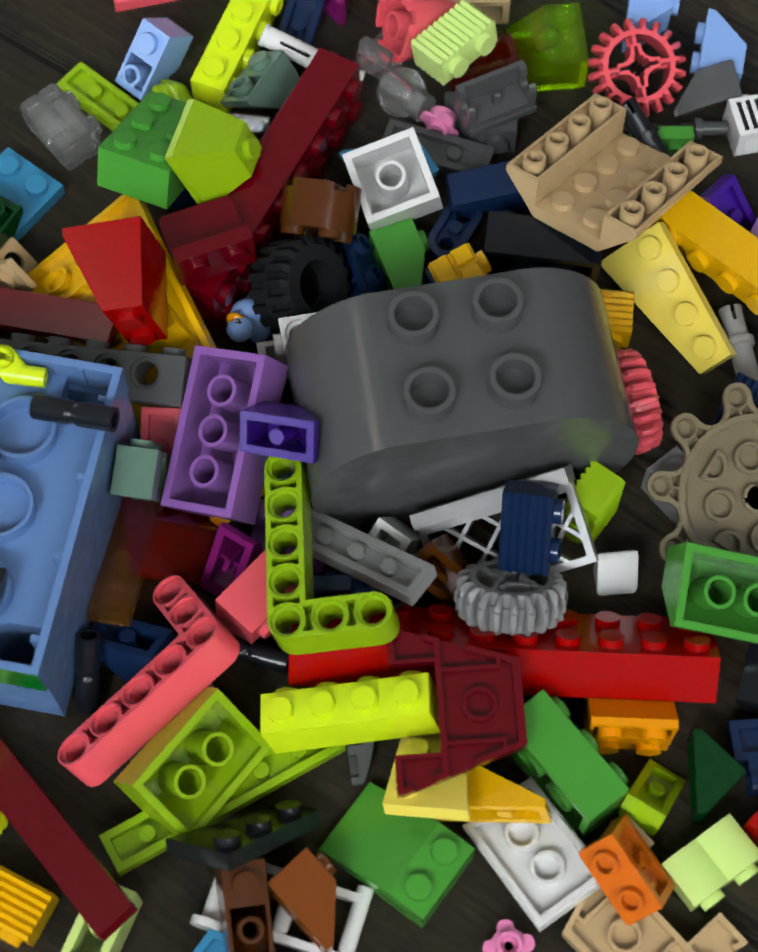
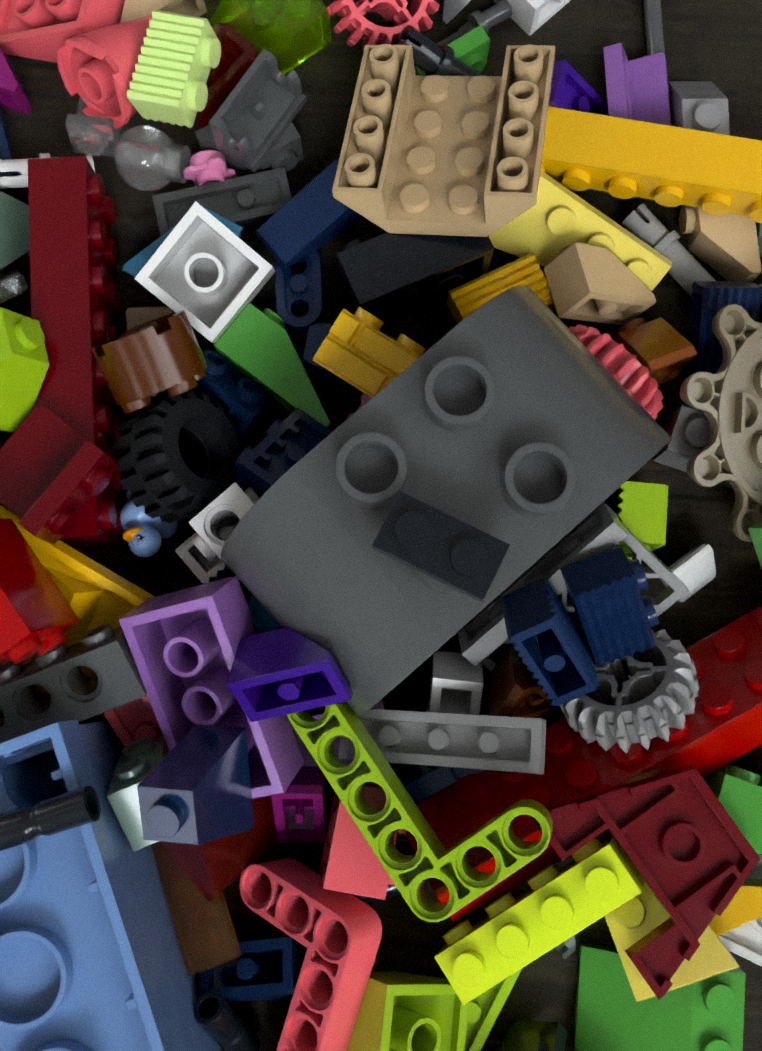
camera: 30 degrees left, 15 degrees up
none -> dark blue slope [137,724,254,845]
none -> black plate [372,491,510,602]
none -> dark blue brick [501,579,600,706]
none -> tan slope [544,242,657,326]
none -> dark orange slope [614,317,697,386]

